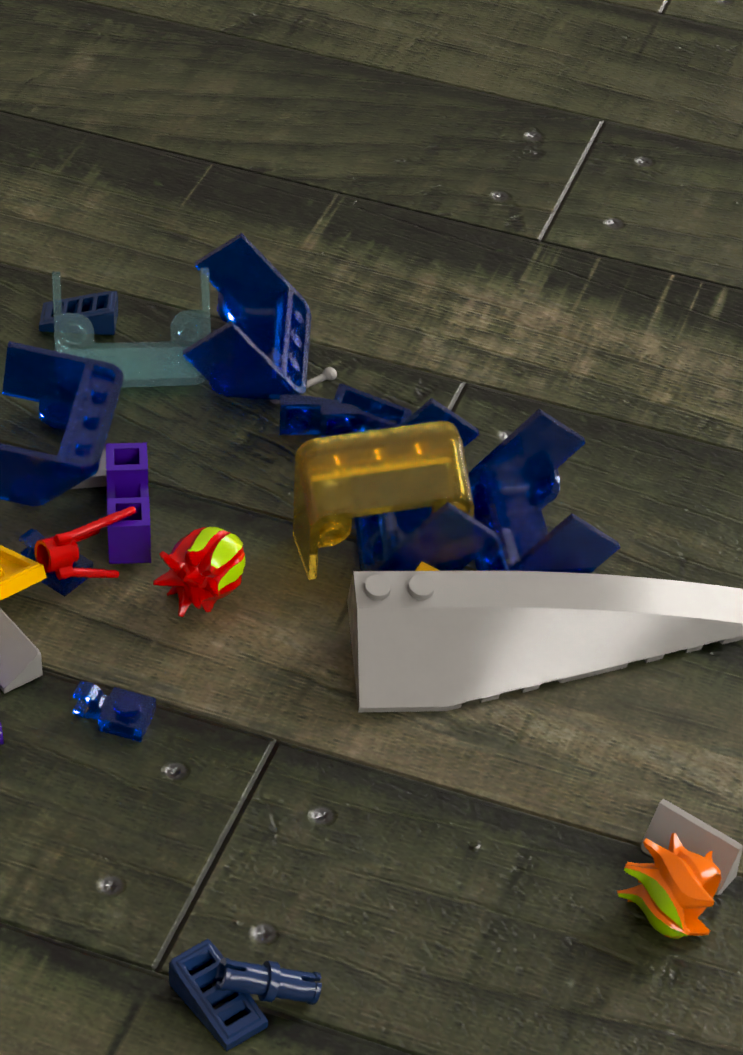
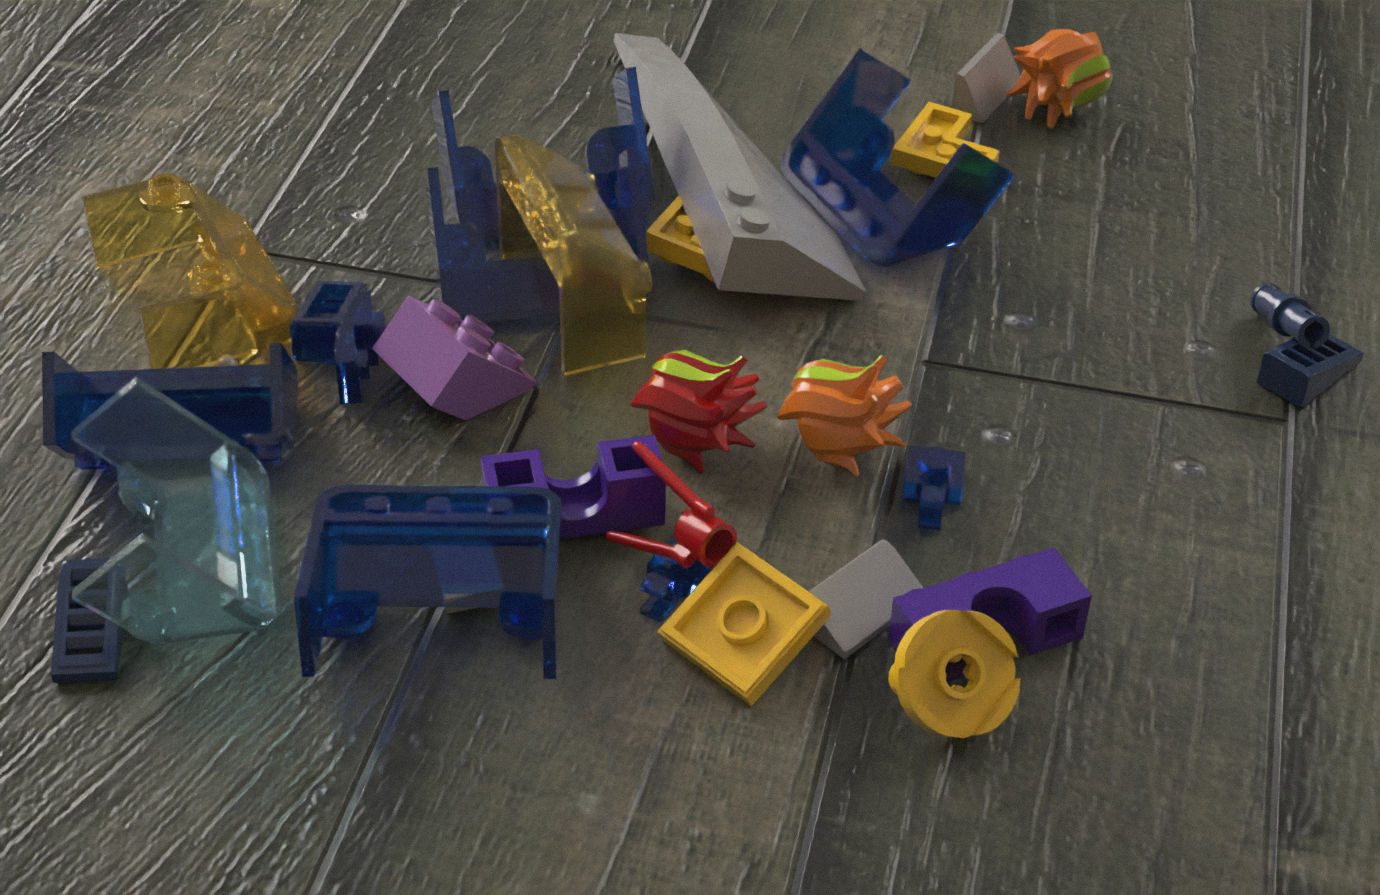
camera: 95 degrees left, 0 degrees up
none -> clear yellow windscreen [82,173,302,382]
none -> medium lavender slope [372,295,537,421]
none -> orange hair [777,355,912,477]
none -> clear blue windscreen [781,48,1015,267]
none -> yellow plate [891,102,1000,191]

